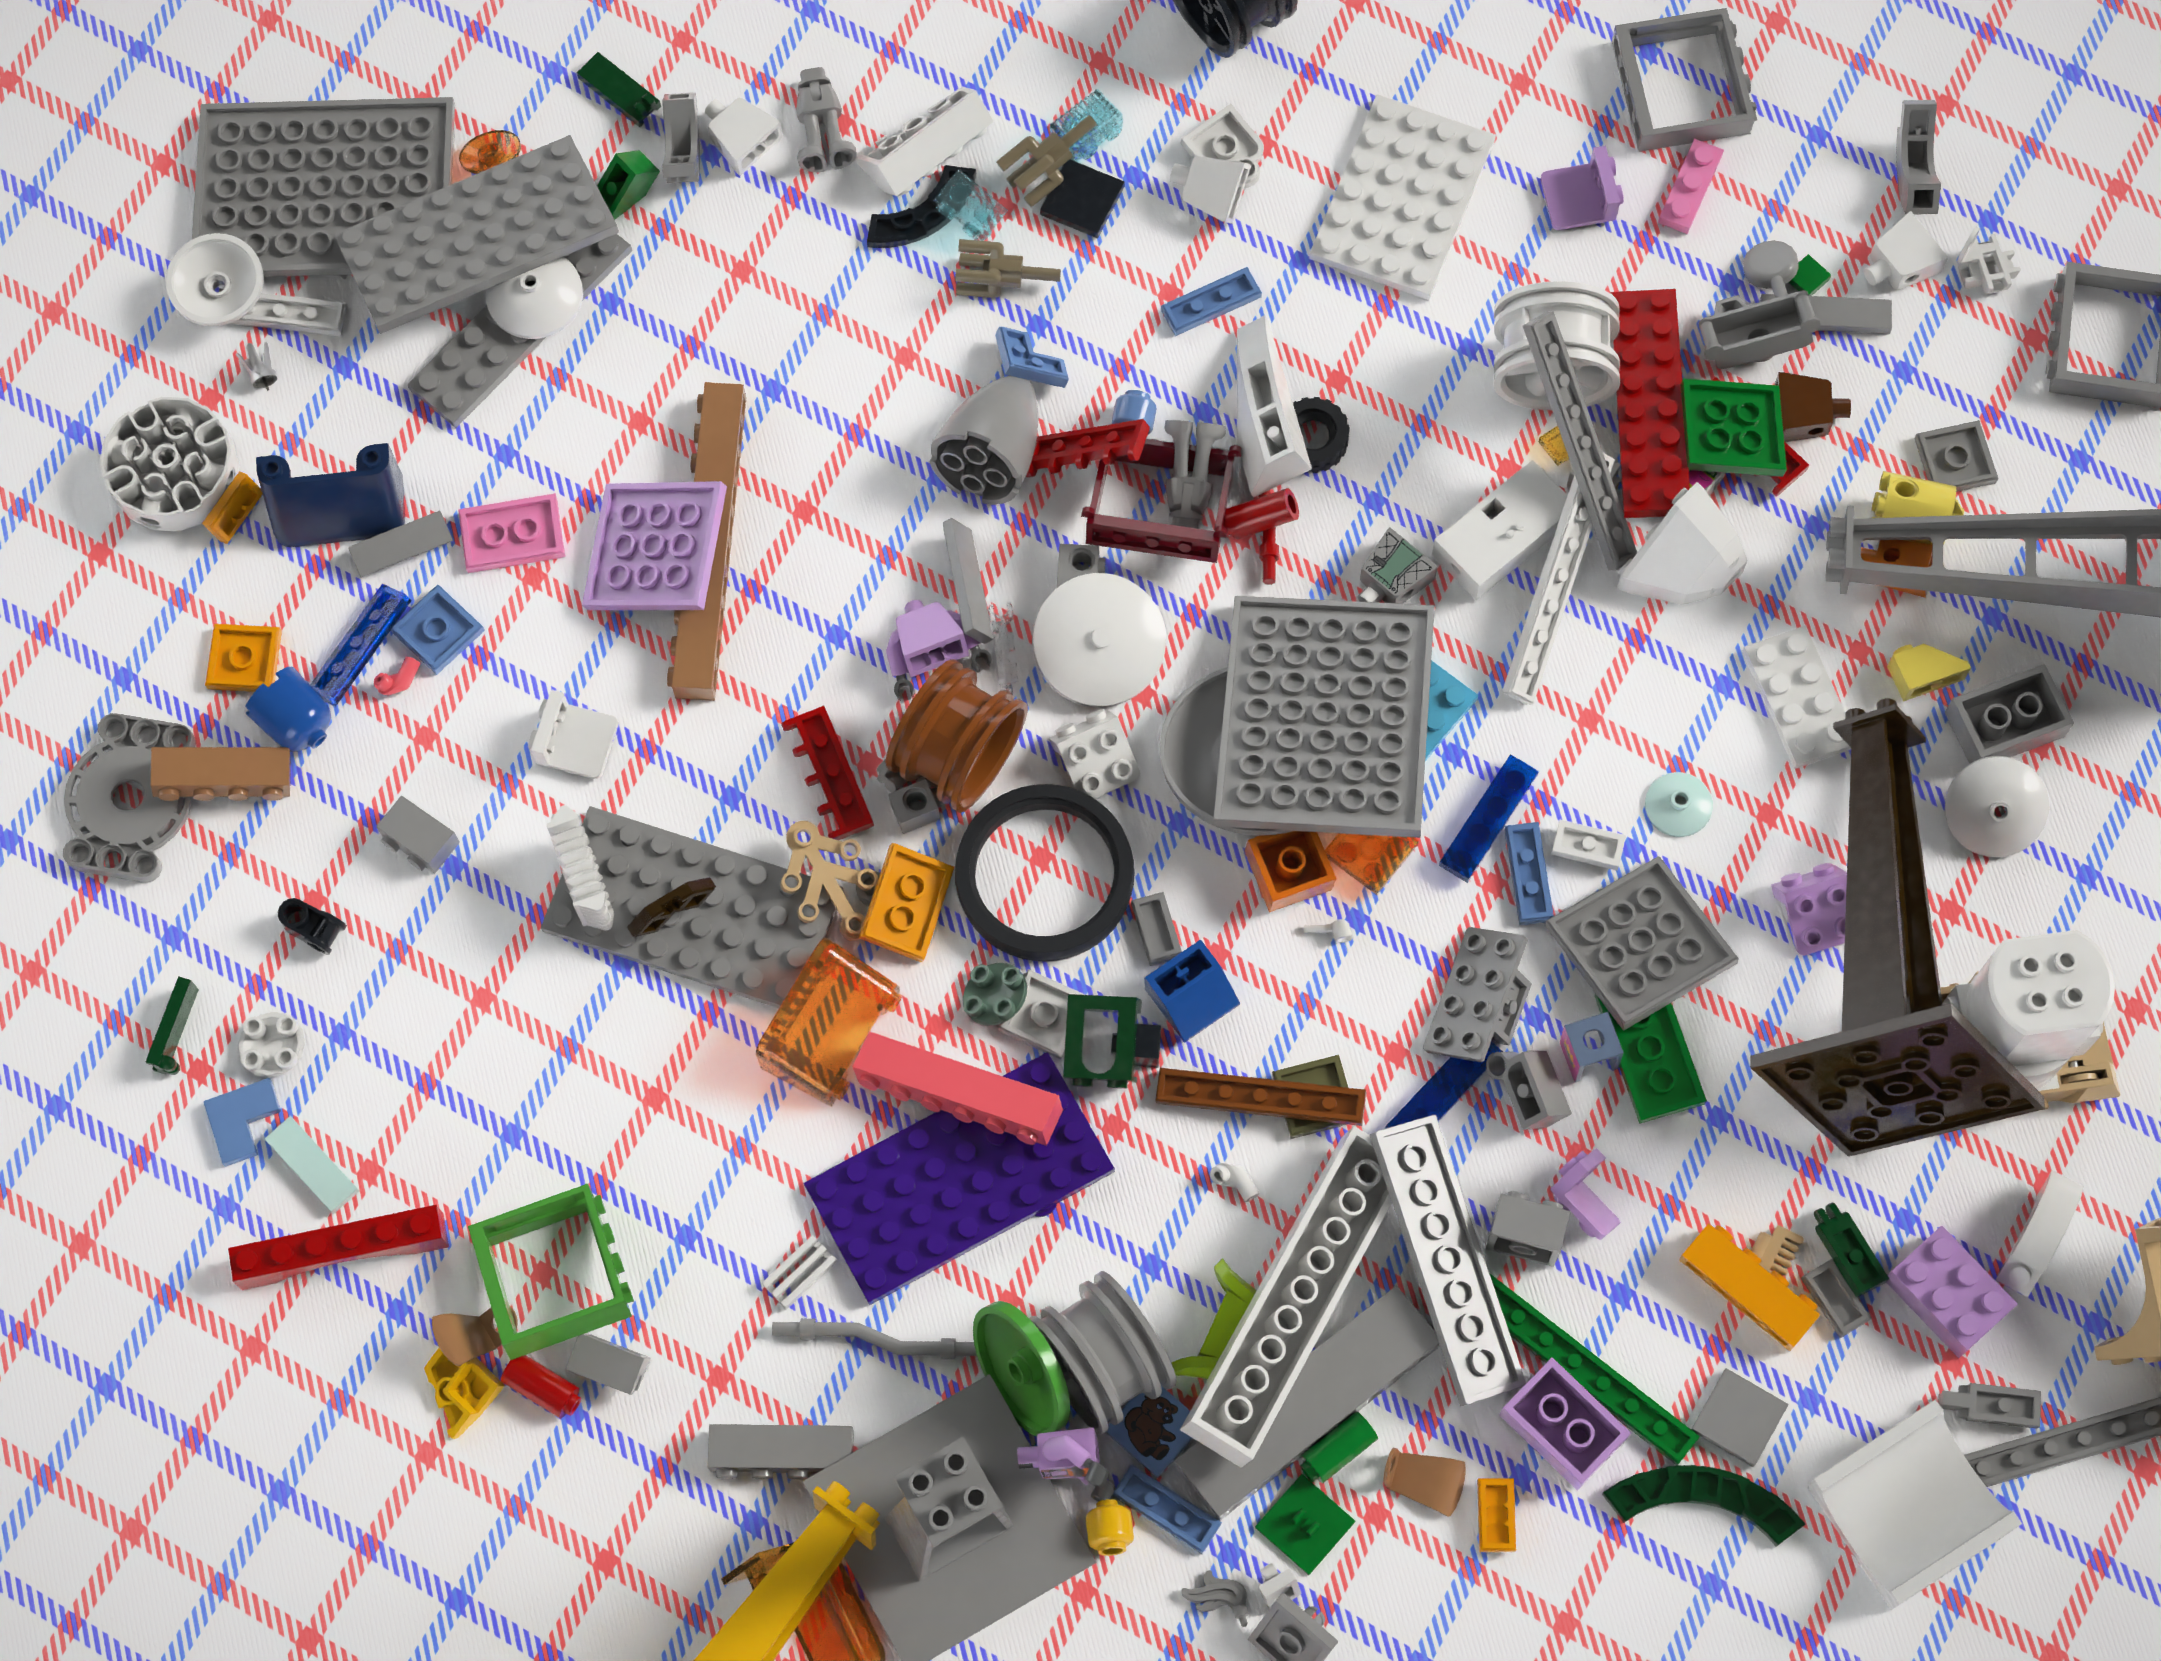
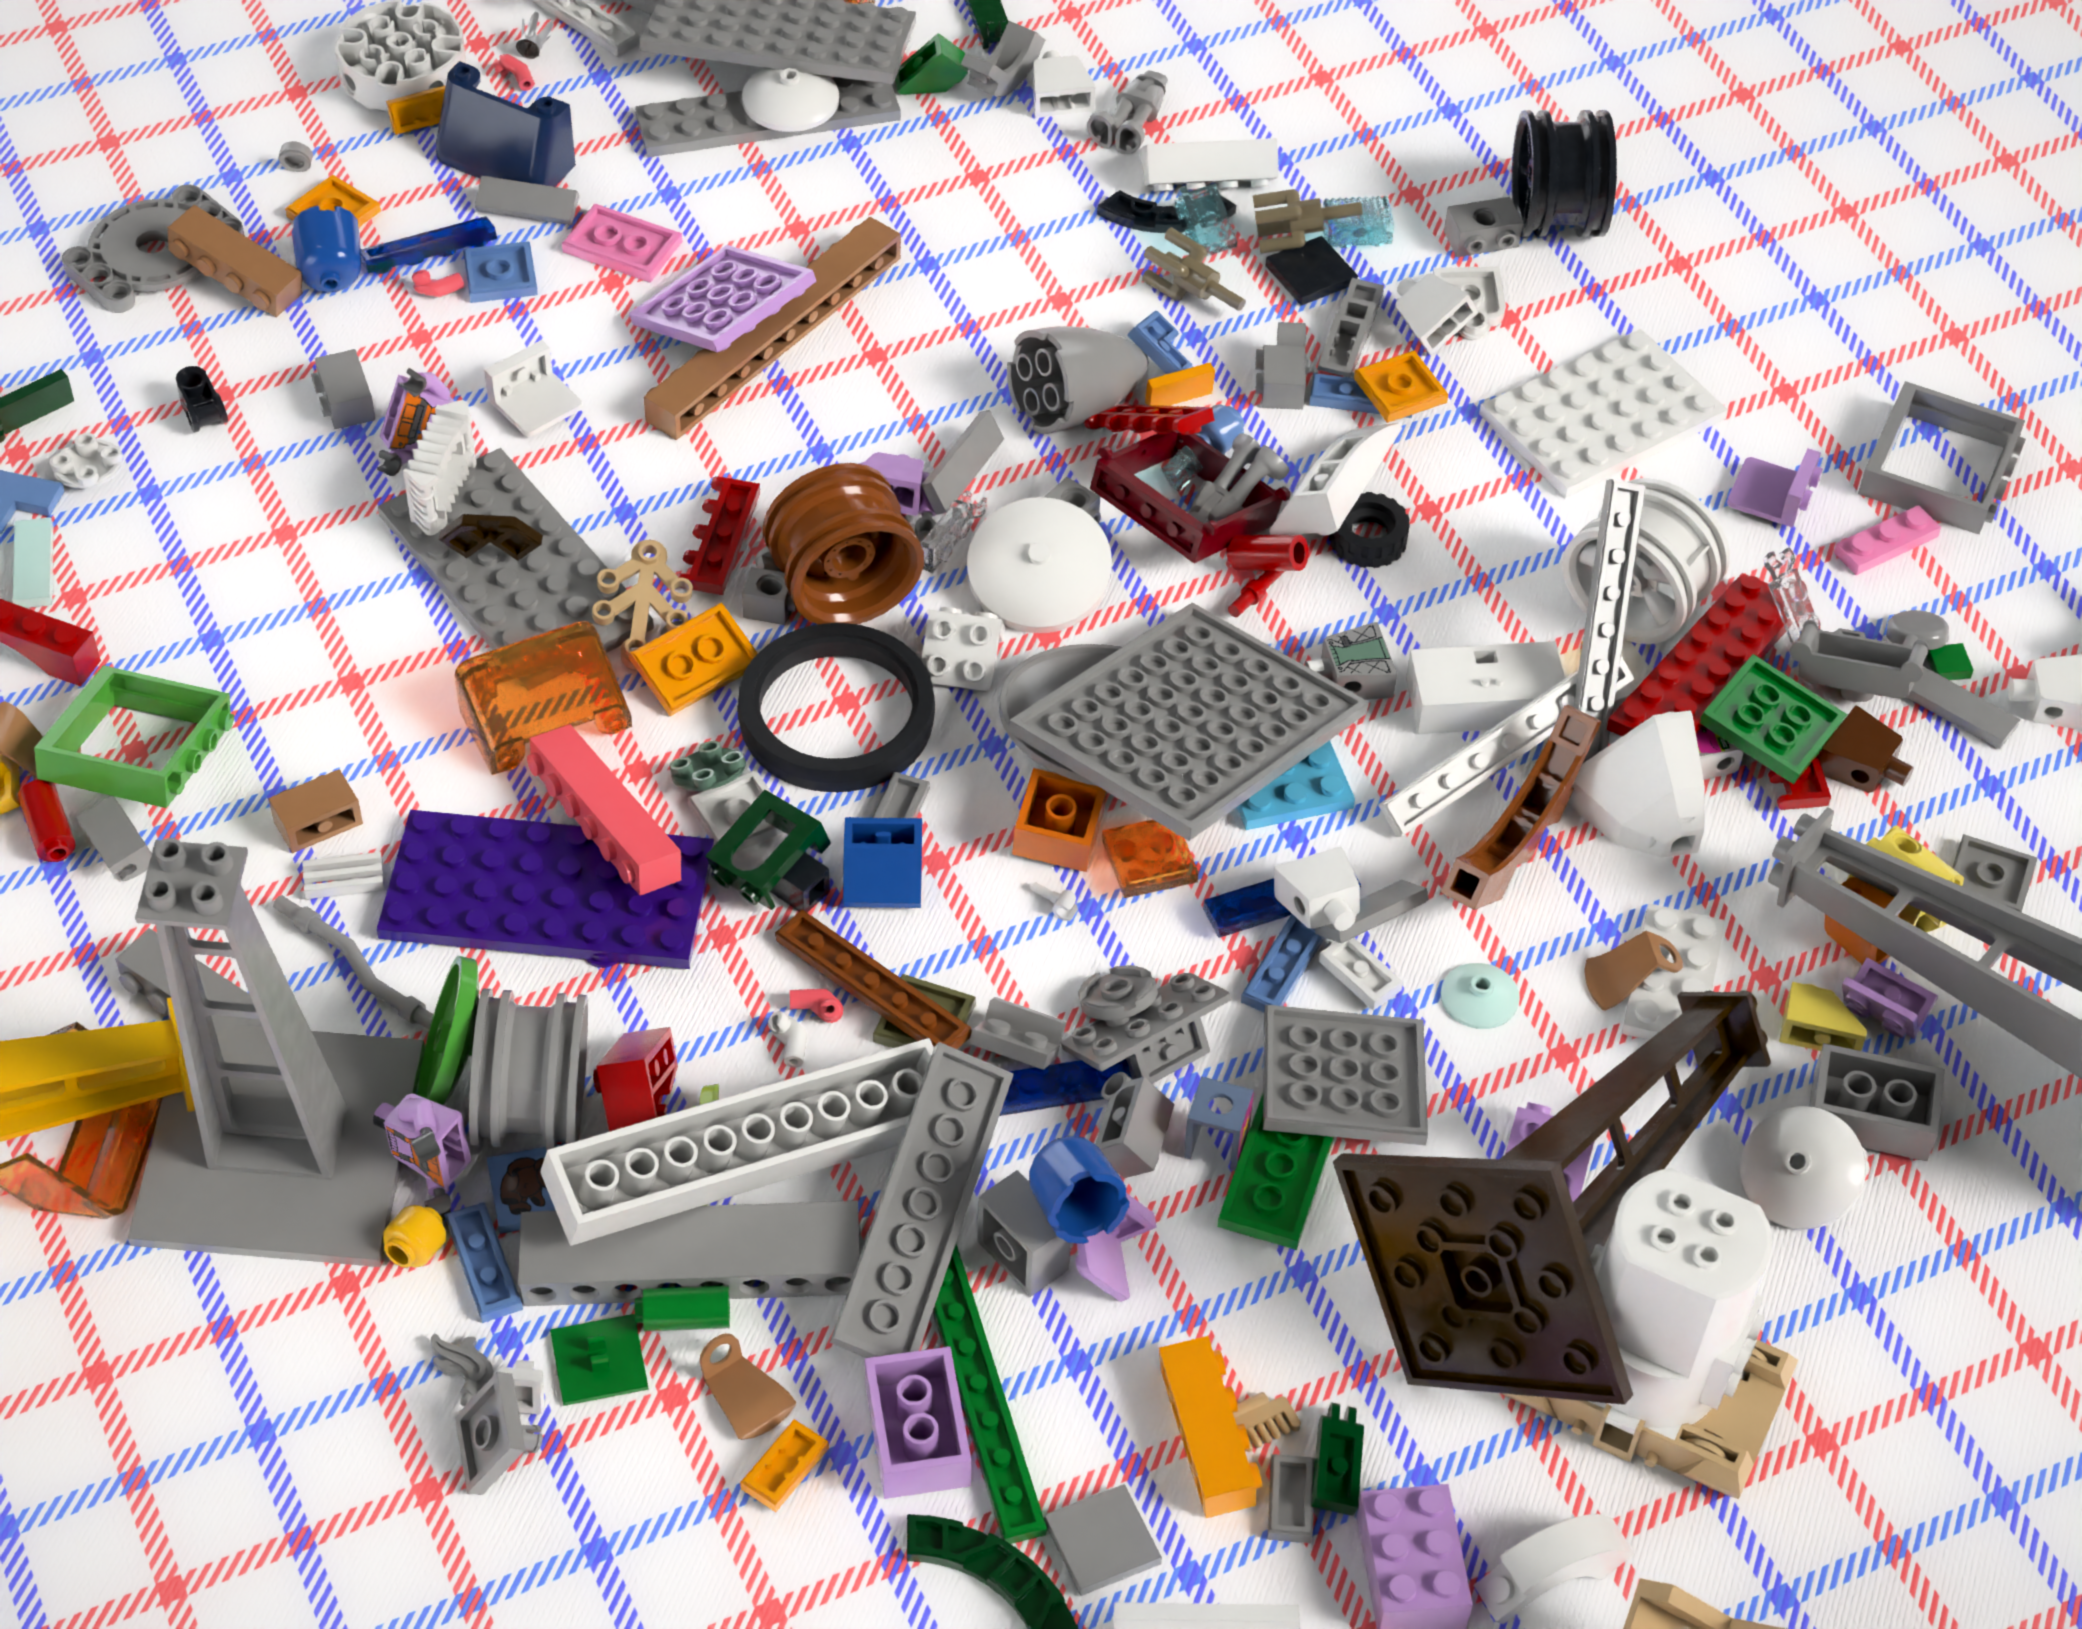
camera: 30 degrees right, 20 degrees down
none -> medium nougat brick [268,769,363,854]
none -> light grey tile [278,141,313,172]
none -> torso [377,368,455,476]
none -> coral arm [494,54,535,91]
none -> red wedge [593,1027,678,1132]
none -> coral arm [790,989,844,1023]
none -> light grey bracket [969,997,1066,1070]
none -> blue cylinder [1029,1136,1130,1244]
none -> light grey tile [1078,965,1158,1020]
none -> light orange tile [1145,362,1216,406]
none -> clear light blue tile [1161,445,1203,492]
none -> light grey hinge [1255,322,1306,410]
none -> white torso [1274,846,1360,931]
none -> light grey tile [1315,879,1429,944]
none -> light grey slope [1317,278,1384,378]
none -> light orange tile [1354,350,1449,423]
none -> dark orange arch [1440,705,1602,910]
none -> light grey brick [1444,196,1523,257]
none -> medium nougat piece [1584,931,1683,1011]
none -> clear plate [1763,547,1822,644]
none -> lavender bracket [1842,958,1938,1039]

